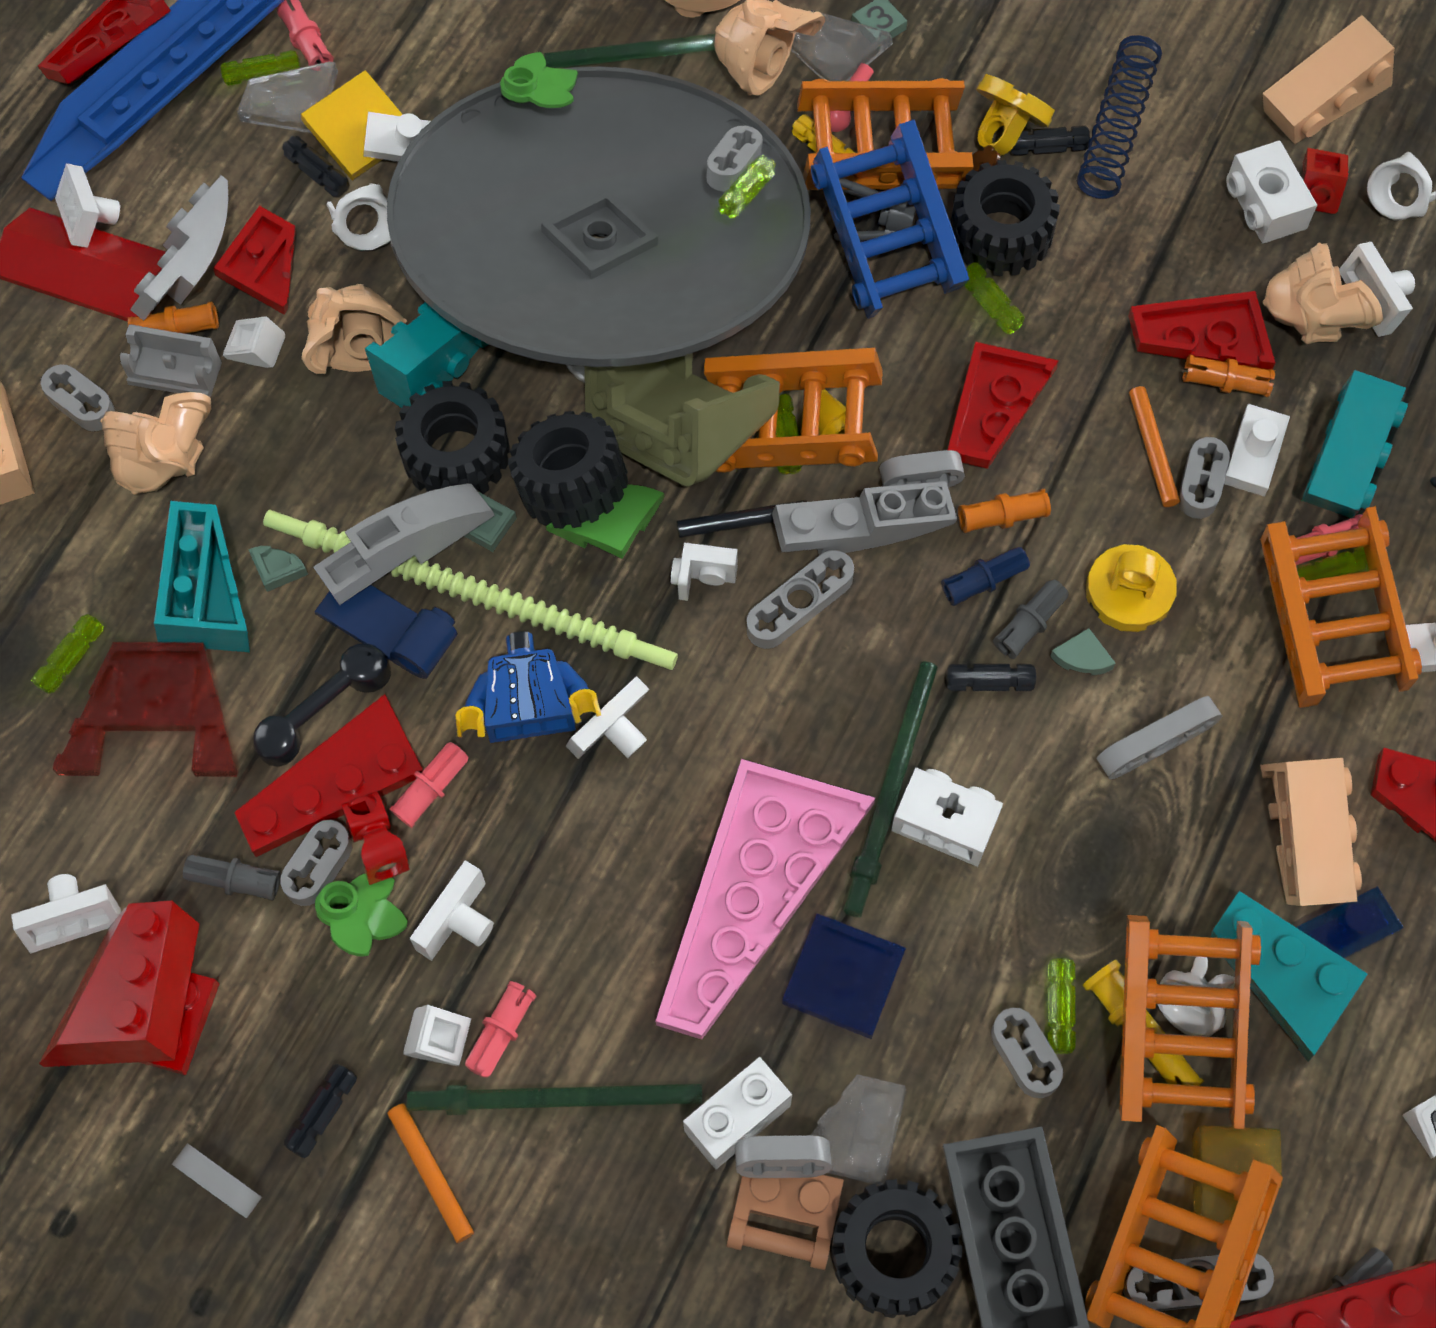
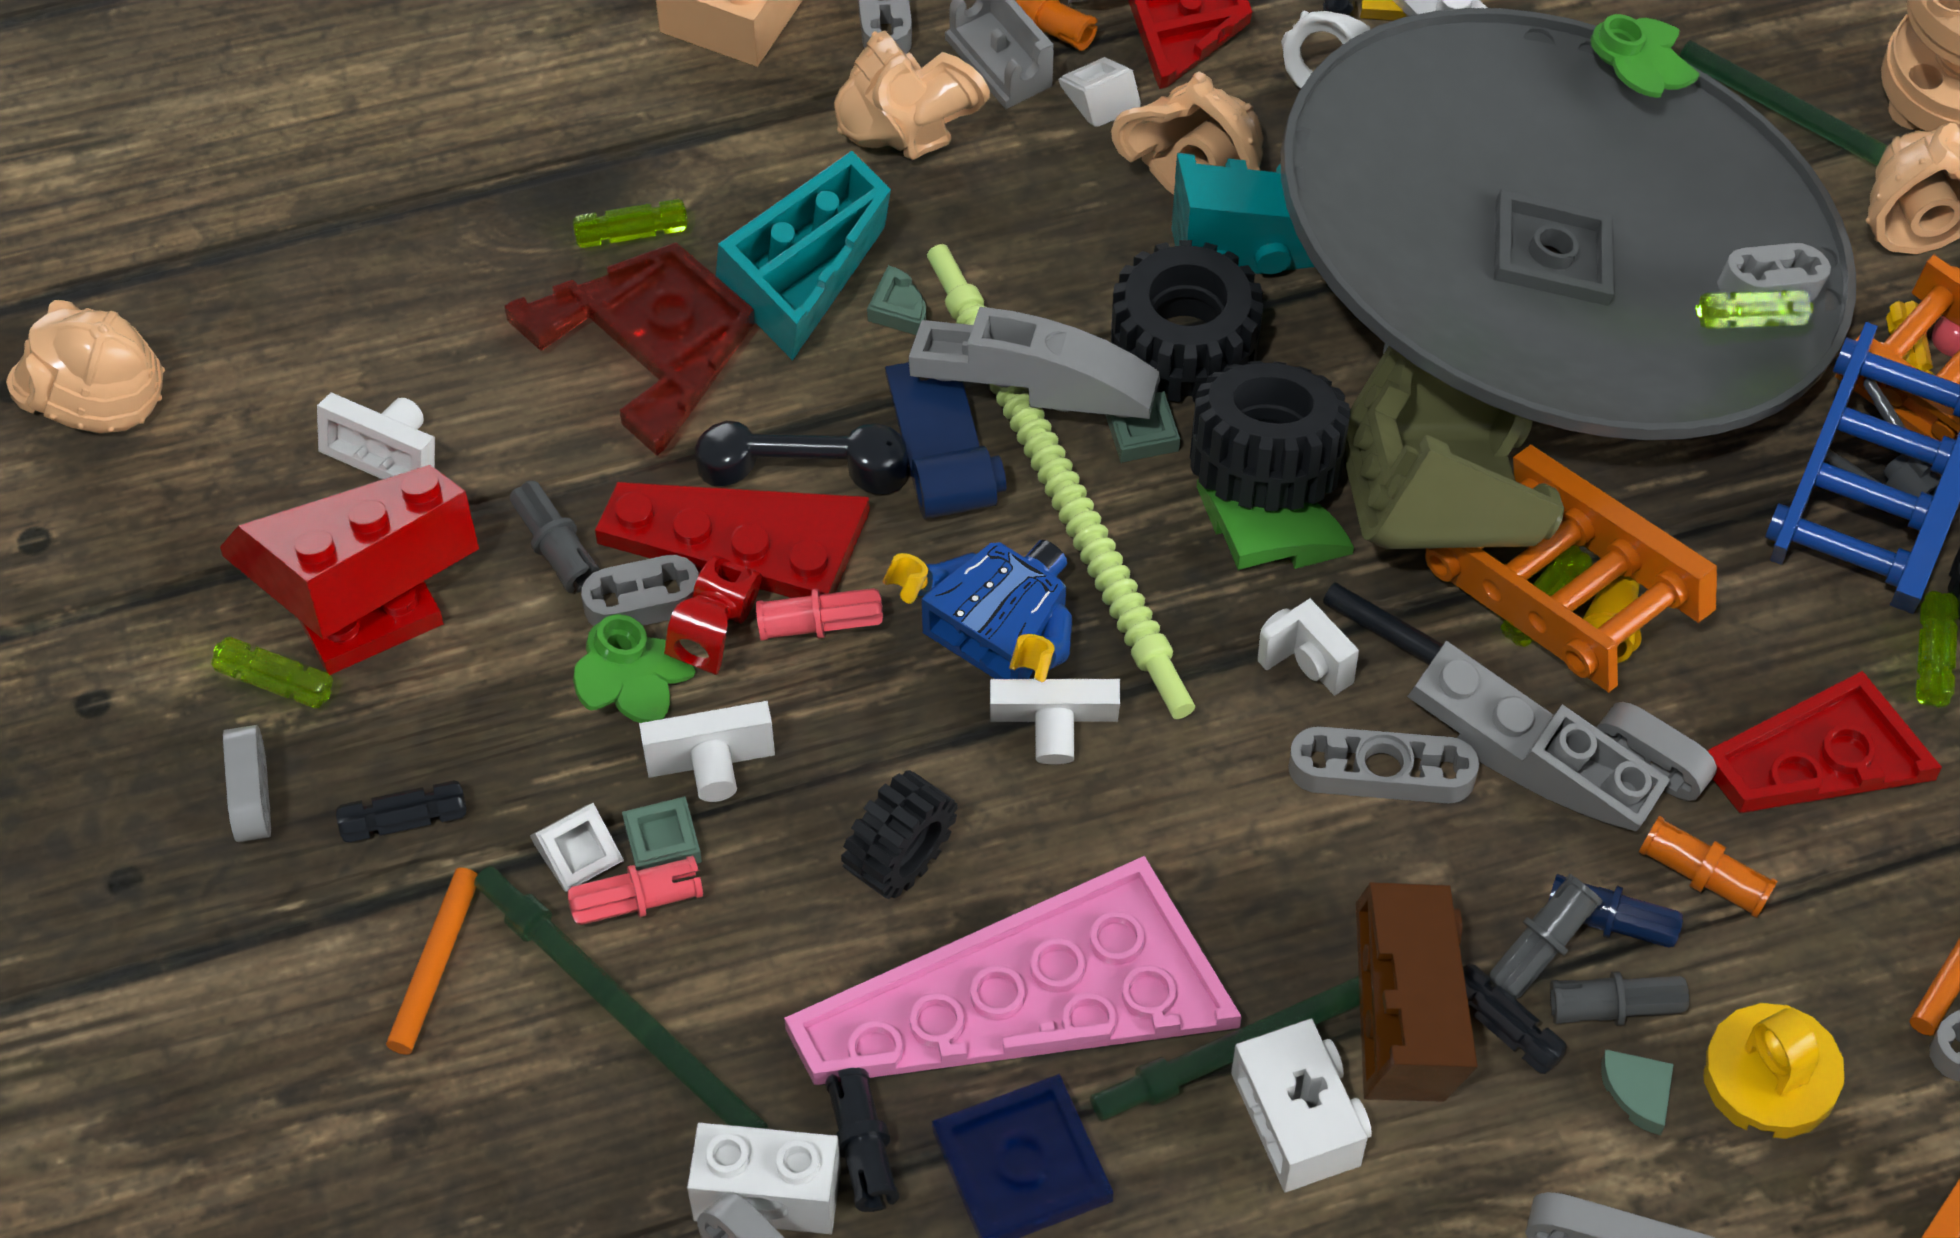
camera: 45 degrees right, 10 degrees down
none -> clear neon green axle [211,637,333,709]
none -> sand green tile [622,797,702,870]
none -> black pin [825,1068,899,1212]
none -> black tyre [841,770,958,899]
none -> reddish brown wedge [1356,882,1478,1102]
none -> dark grey axle [1490,874,1603,999]

